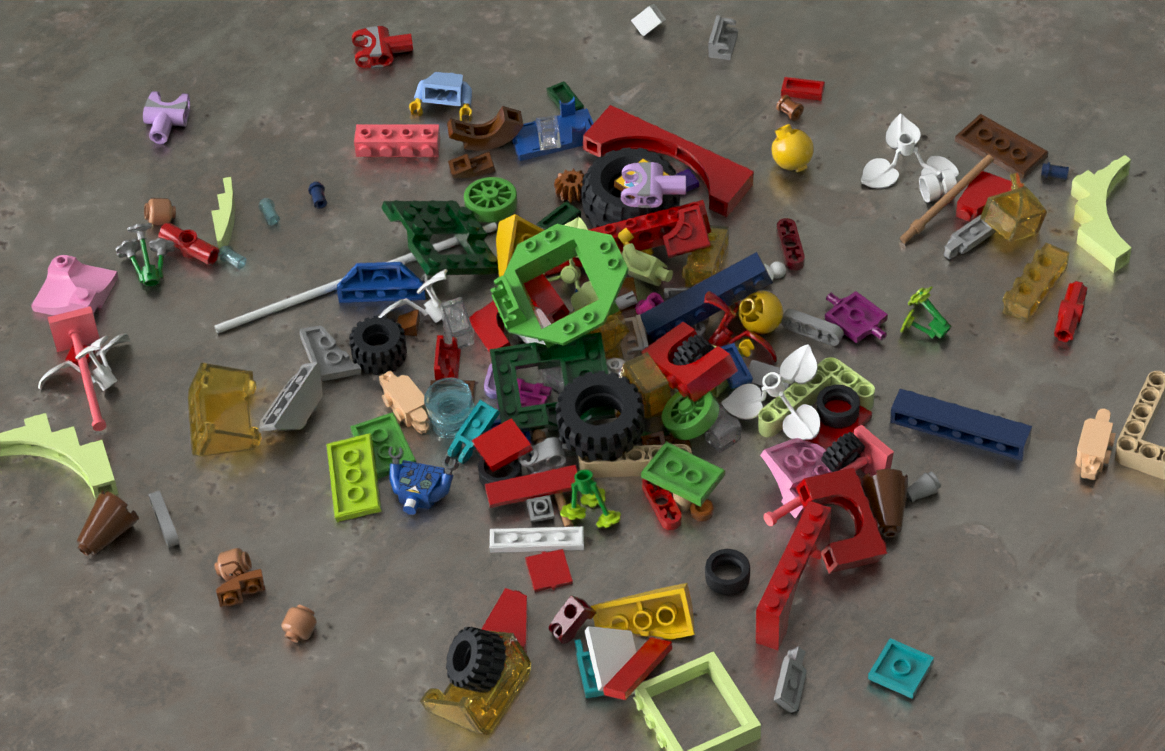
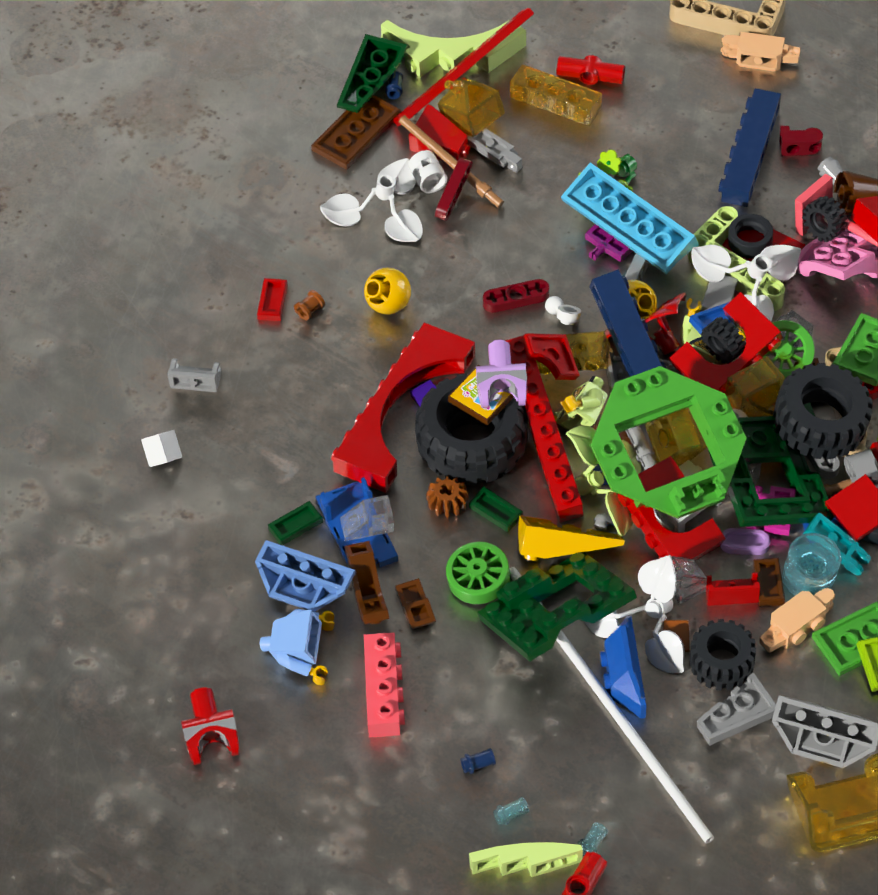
camera: 95 degrees left, 5 degrees up
none -> medium blue wedge [255,540,356,612]
none -> dark green wedge [337,34,407,113]
none -> red tile [393,8,534,127]
none -> dark red beam [435,157,473,221]
none -> medium azure arch [561,162,699,275]
none -> dark red leg [779,126,823,156]

